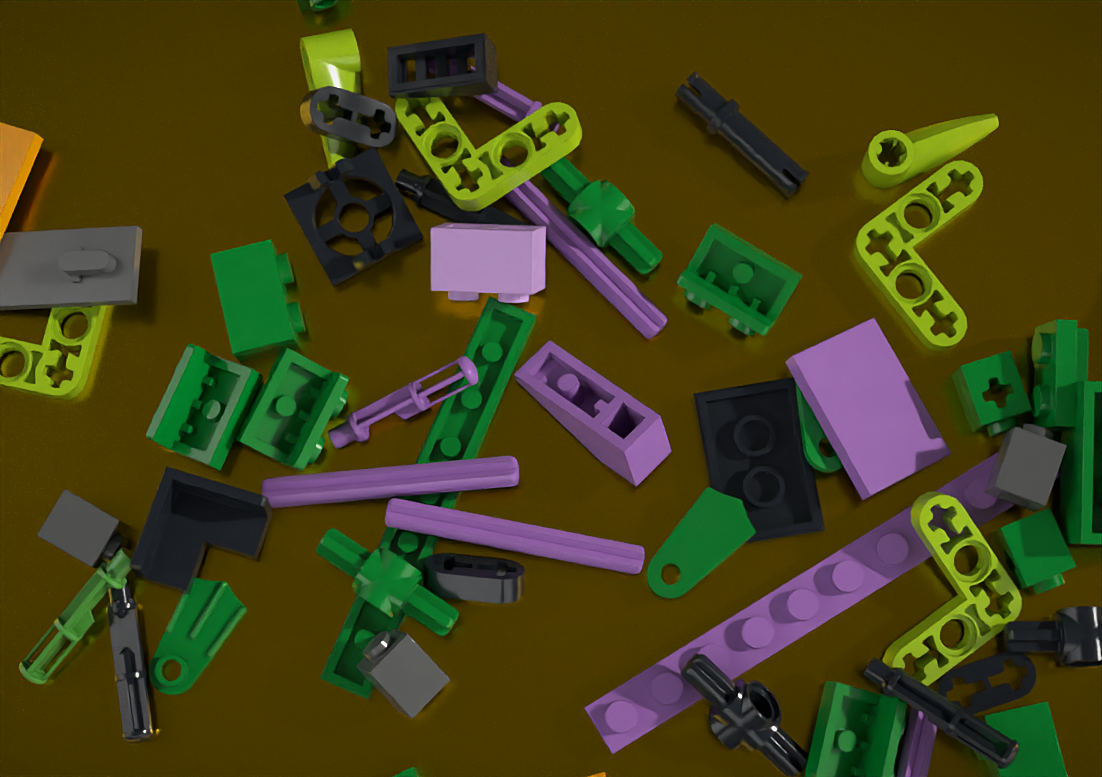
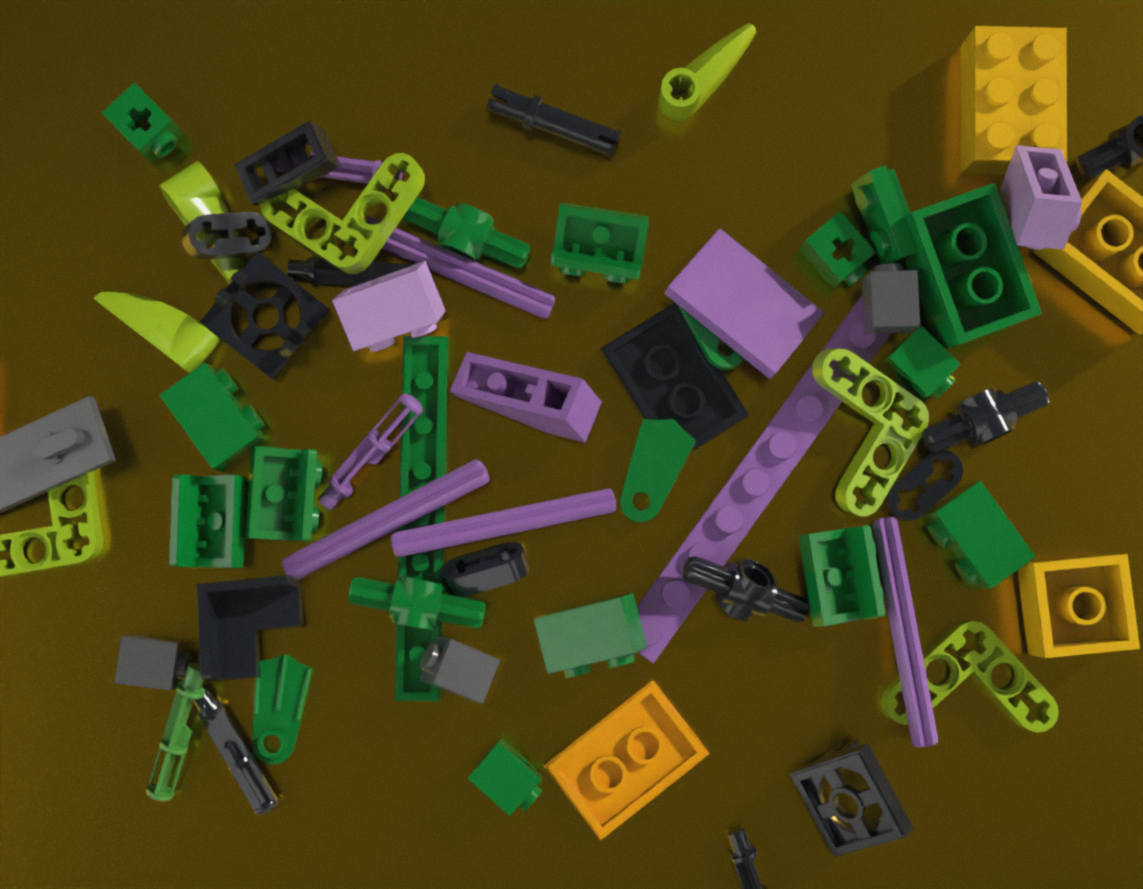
camera: 25 degrees left, 5 degrees up
lime beam [853,160,983,351] -> none
black piece [863,657,1019,769] -> none
none -> lime piece [93,292,221,373]
none -> green brick [534,593,647,678]

